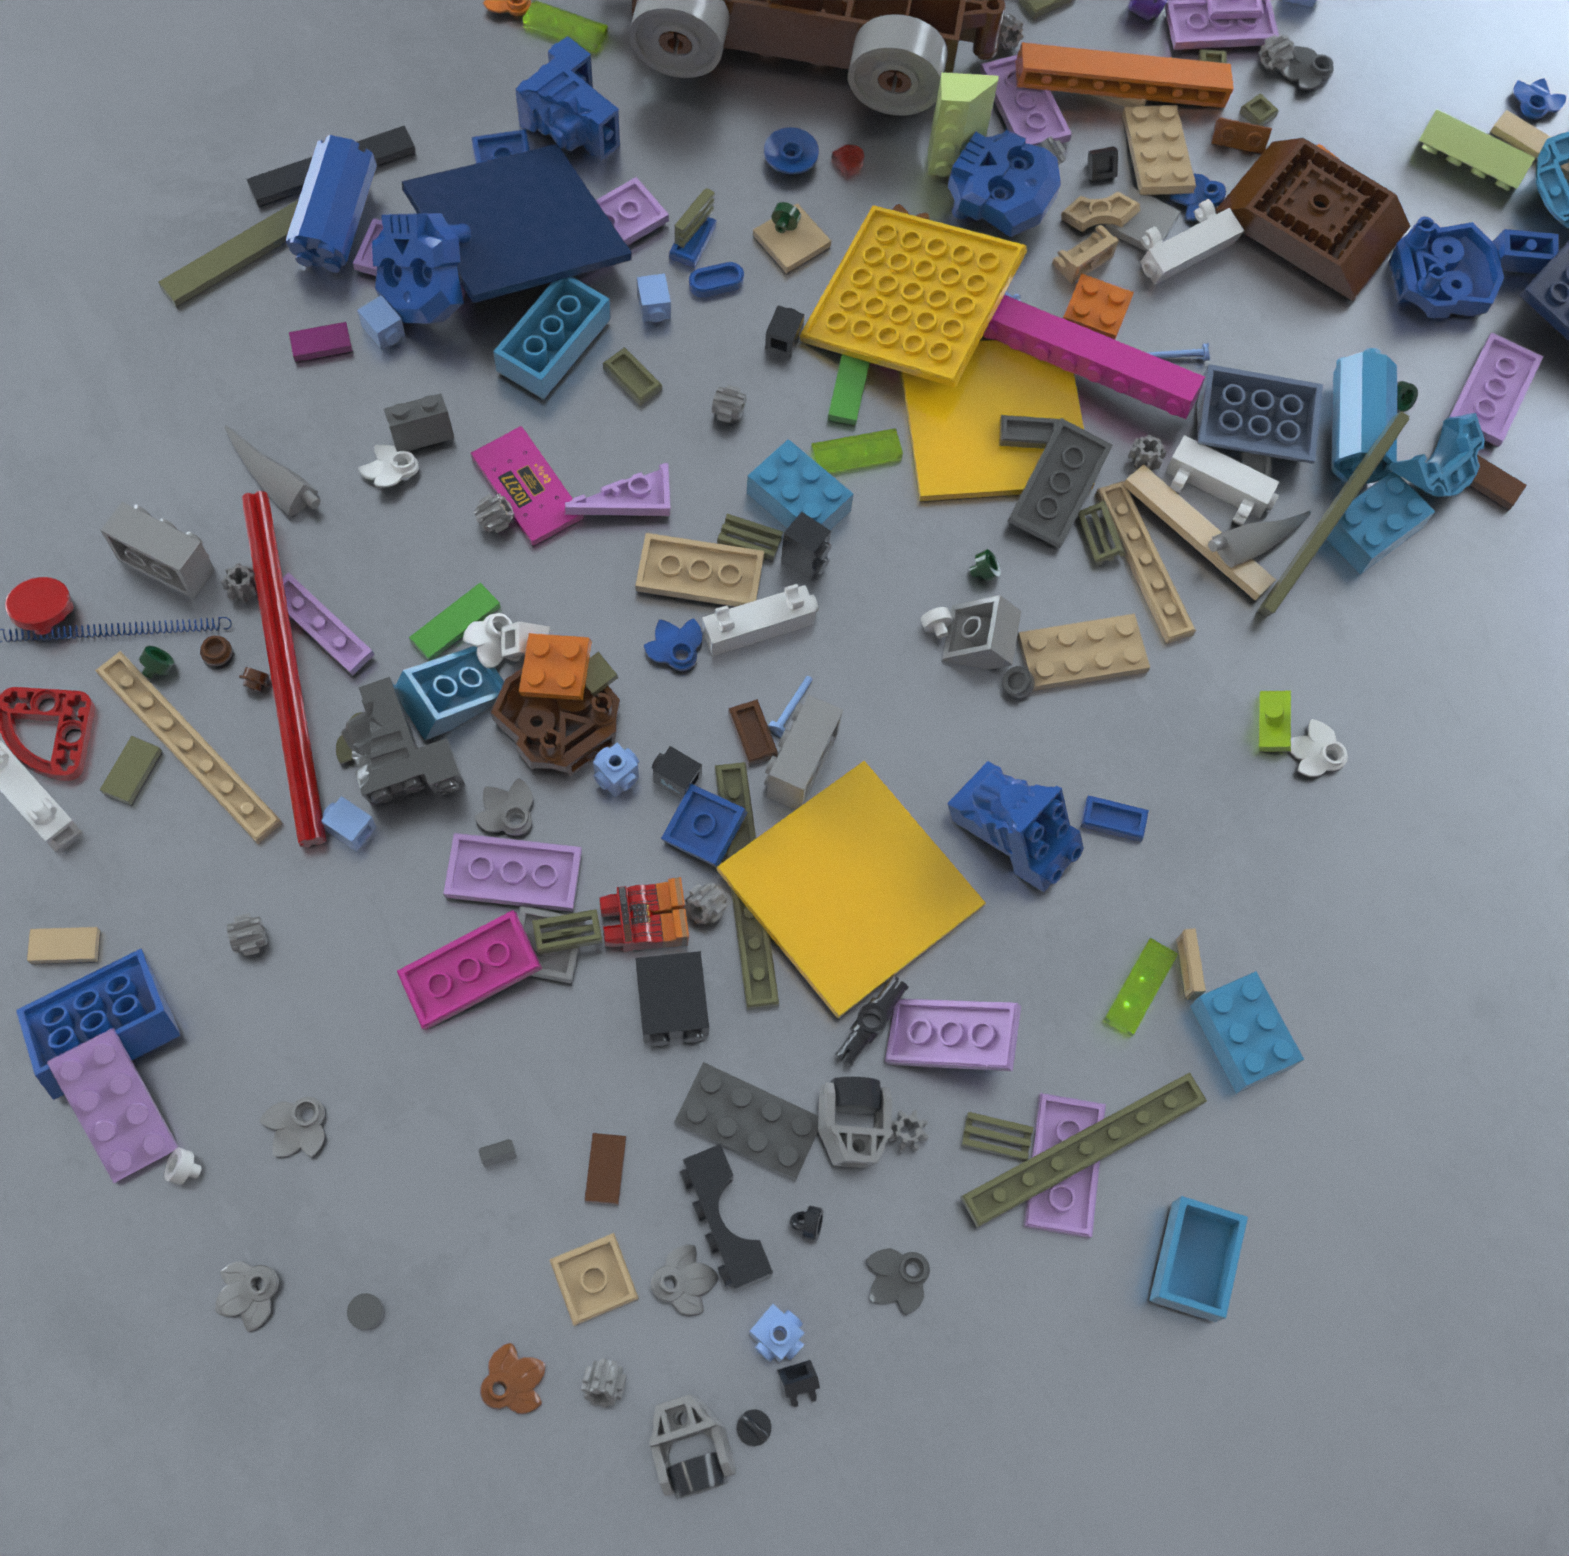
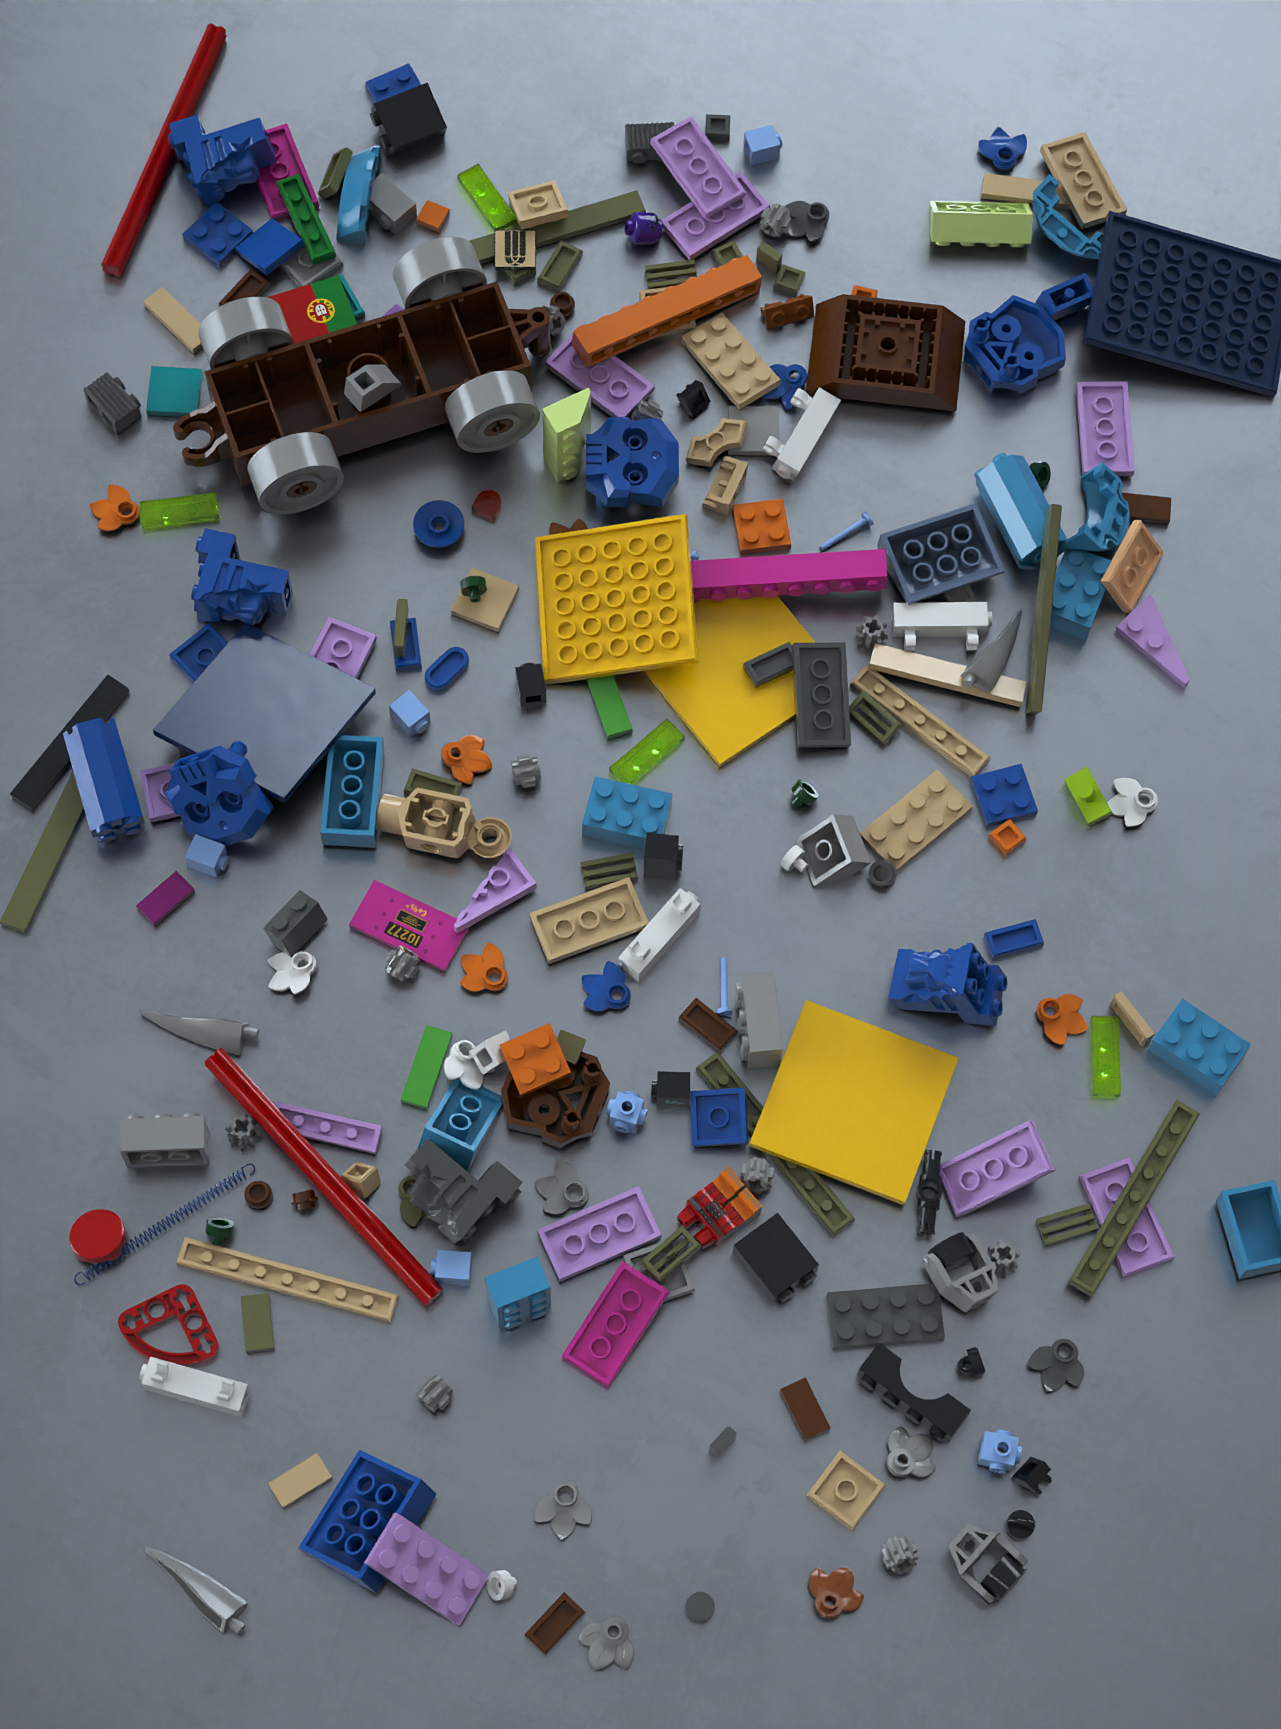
camera: 25 degrees left, 0 degrees up
none -> tan slope [340,1162,381,1199]
none -> tan brick [376,787,512,858]
none -> orange plate [441,735,492,785]
none -> orange plate [460,942,508,992]
none -> dark azure piece [485,1256,551,1329]
none -> reddish brown tile [524,1592,585,1656]
none -> reddish brown plate [550,292,575,316]
none -> olive tile [645,259,697,289]
none -> olive tile [756,242,782,274]
none -> blue plate [970,763,1038,827]
none -> orange tile [989,819,1027,857]
none -> orange plate [1036,994,1088,1045]
none -> light nougat tile [1101,520,1164,613]
none -> lavender wing [1115,594,1190,688]

